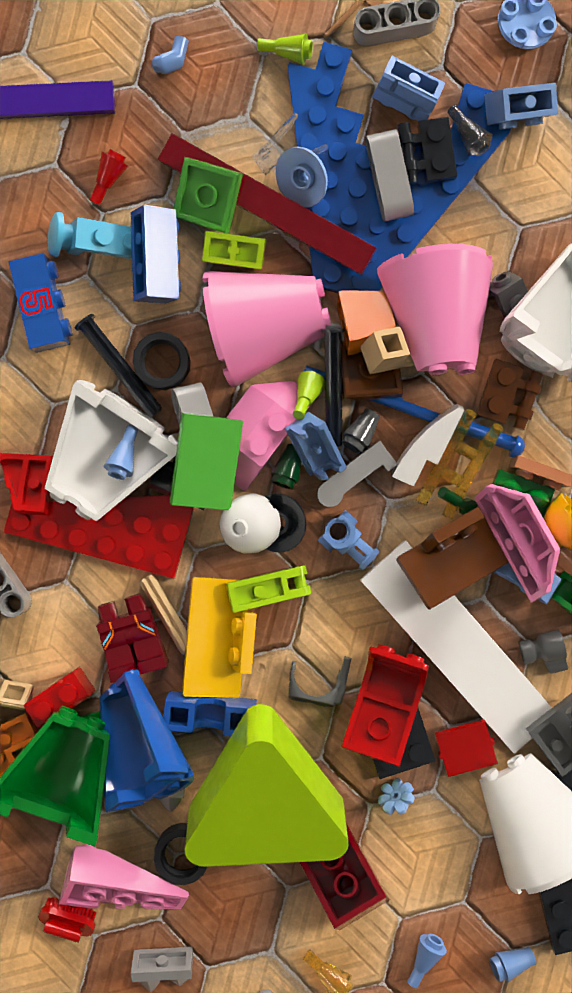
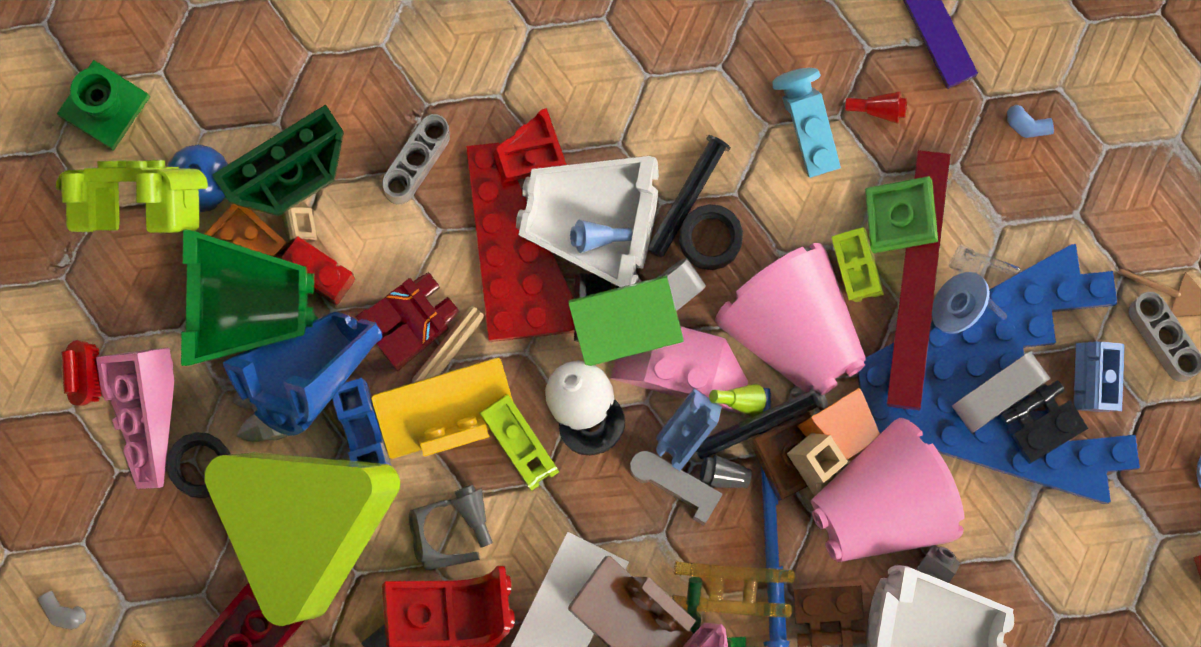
camera: 65 degrees right, 10 degrees down
blue brick [8,253,72,353] -> none
brick [131,205,181,304] -> none
light grey tile [131,947,193,992] -> none
lime cone [257,33,313,65] -> none
dark green cone [270,444,302,490] -> none
medium blue connector [317,510,379,570] -> none
white slope [392,404,464,486] -> none
clear smoke cone [447,105,492,156] -> none
medium blue brick [484,83,558,130] -> none
none -> dark grey cone [451,484,493,548]

